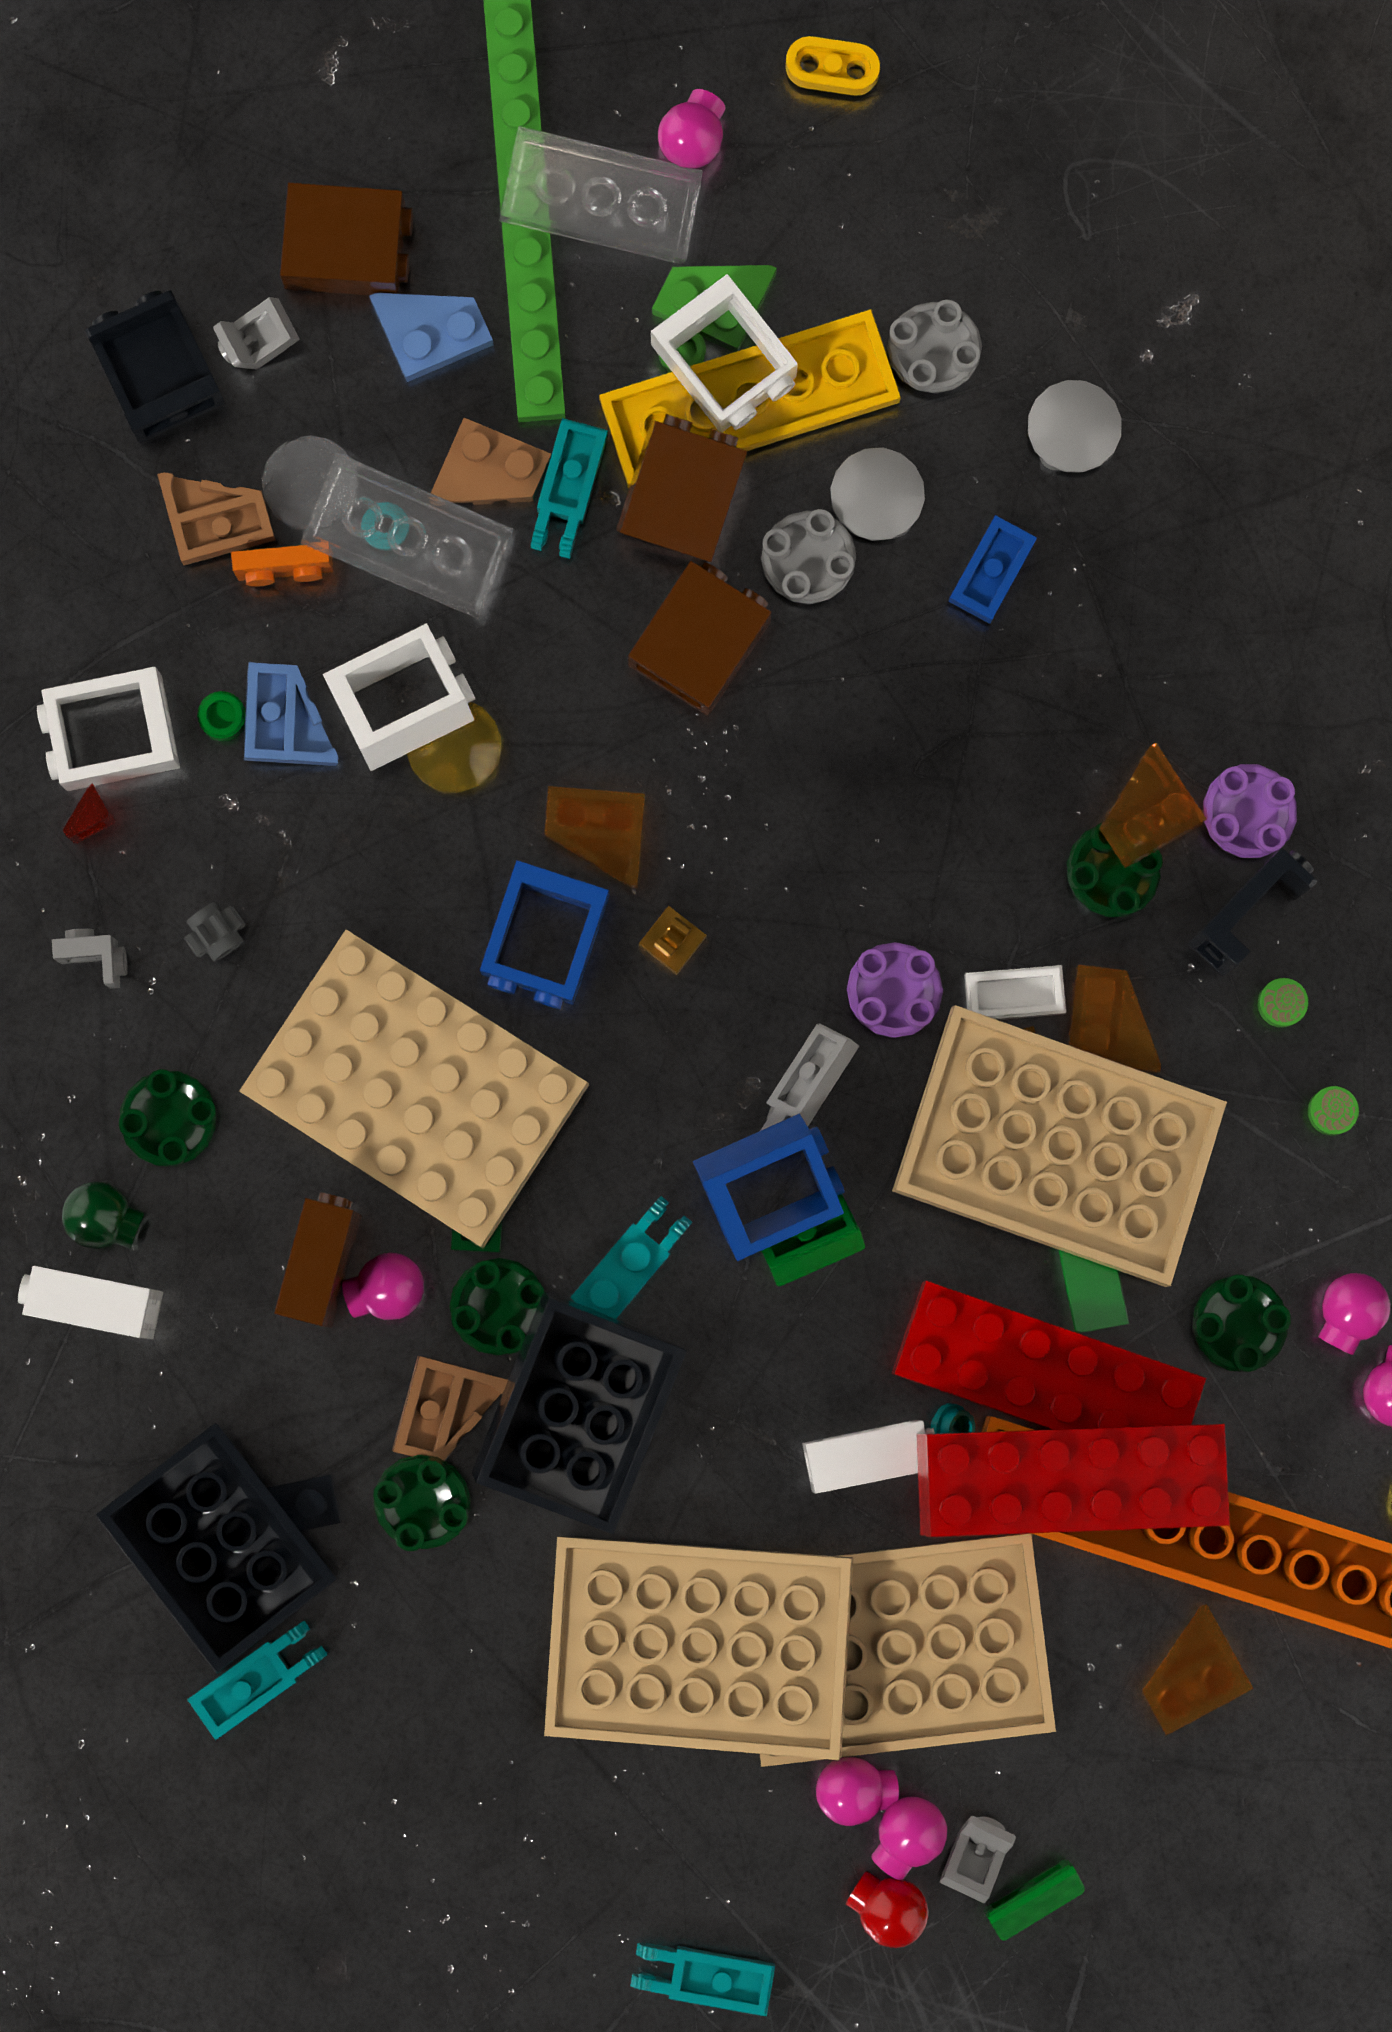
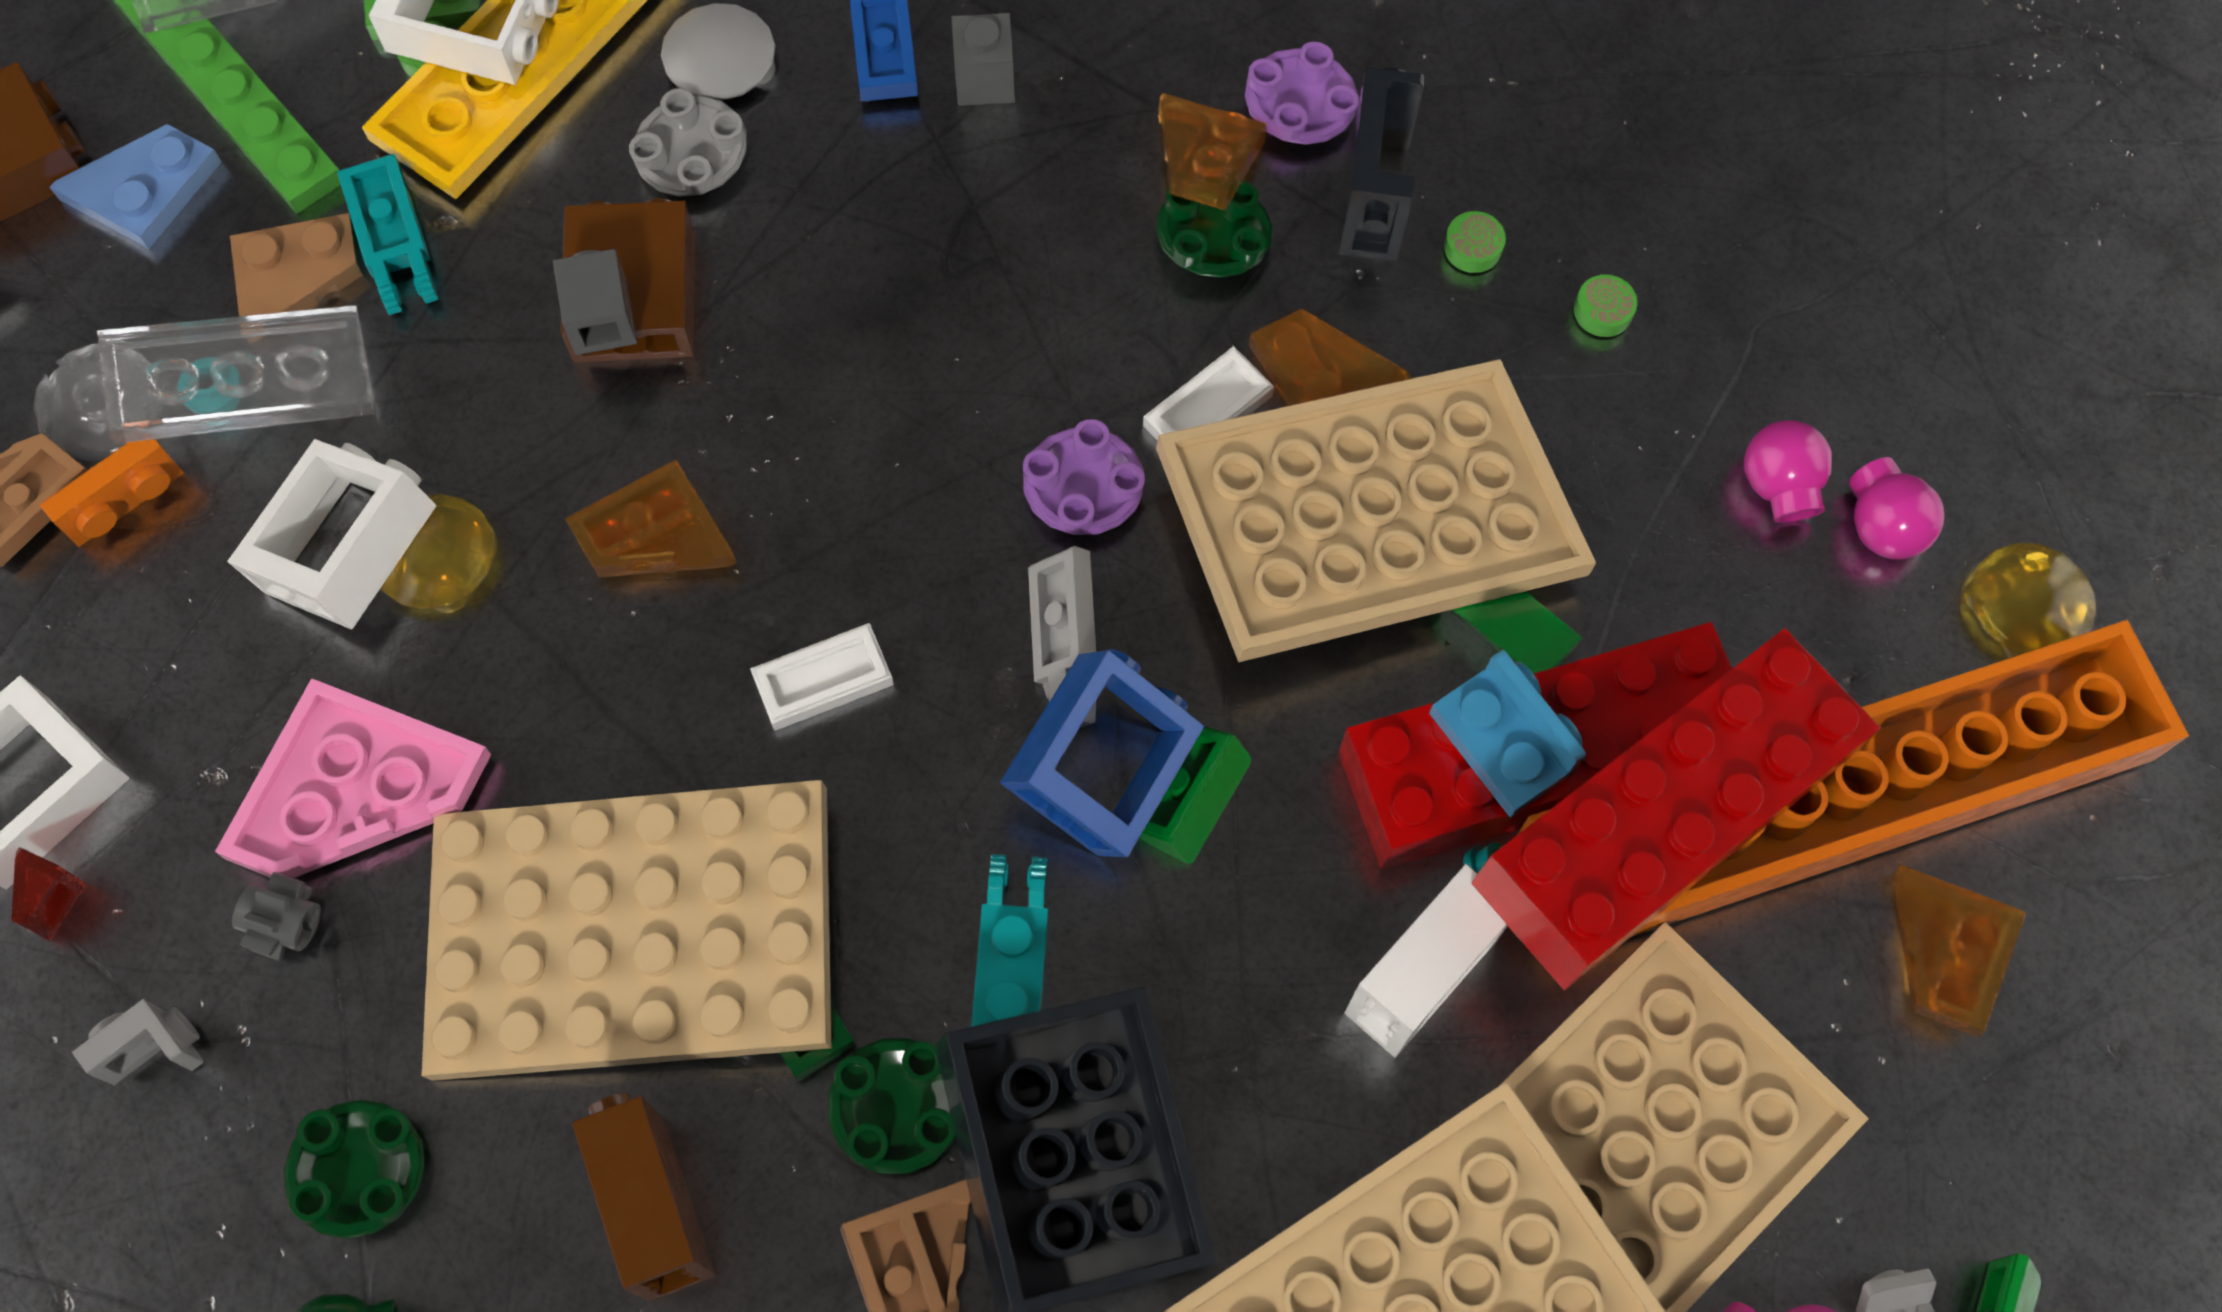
camera: 35 degrees left, 15 degrees down
green tile [197,691,246,741] -> none
medium blue wing [244,662,338,766] -> none
dark pink piece [342,1252,424,1320] -> none
blue window [480,860,610,1009] -> none
reddish brown brick [616,414,747,562] -> none
pearl gold tile [639,906,707,975] -> none
dark green dish [1193,1274,1291,1372] -> none
none -> bright pink plate [215,678,491,878]
none -> dark grey brick [553,249,637,355]
none -> white tile [750,623,894,731]
none -> dark grey brick [952,13,1015,106]
none -> dark azure bracket [1429,650,1586,818]

